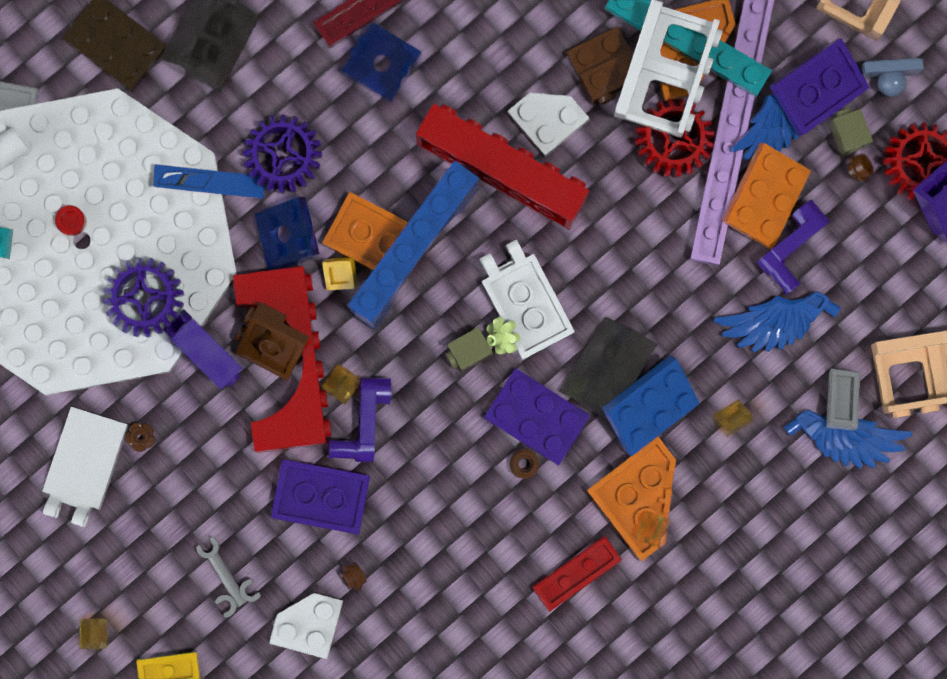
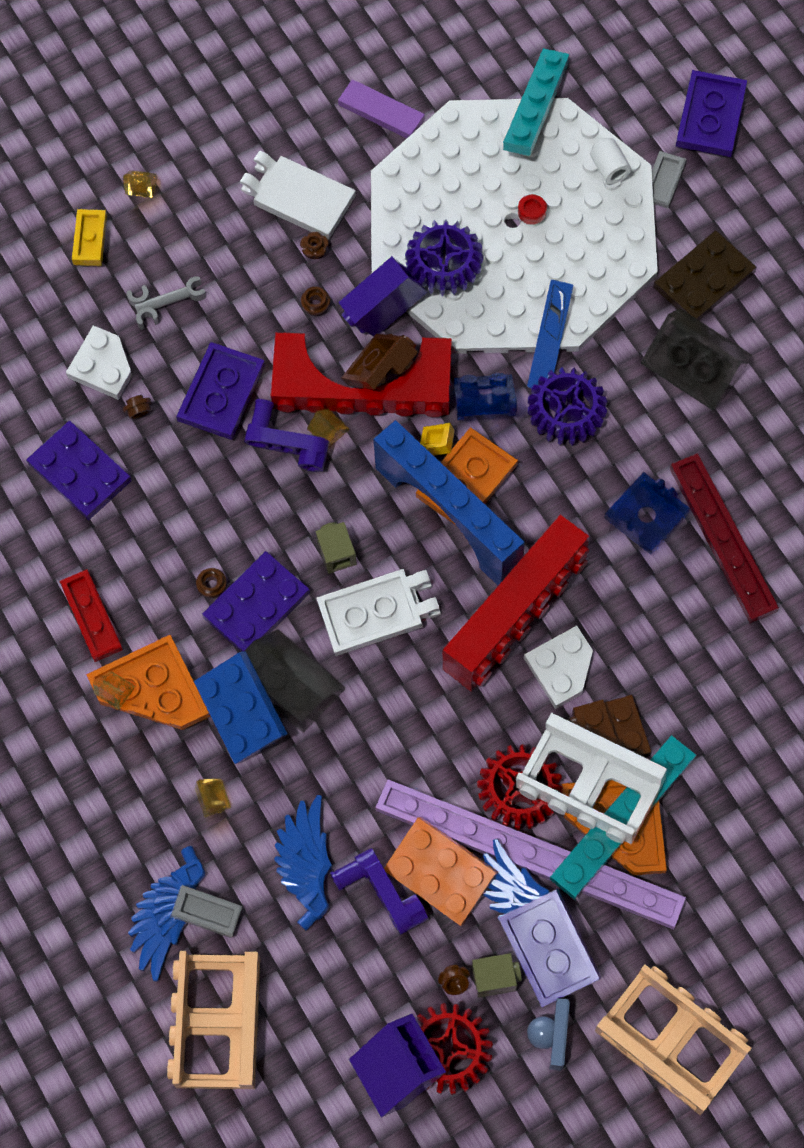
camera: 105 degrees right, 15 degrees down
yellowish green plant [486,317,520,354] -> none
none -> dark purple plate [26,420,132,521]
none -> reddish brown plate [301,287,330,315]

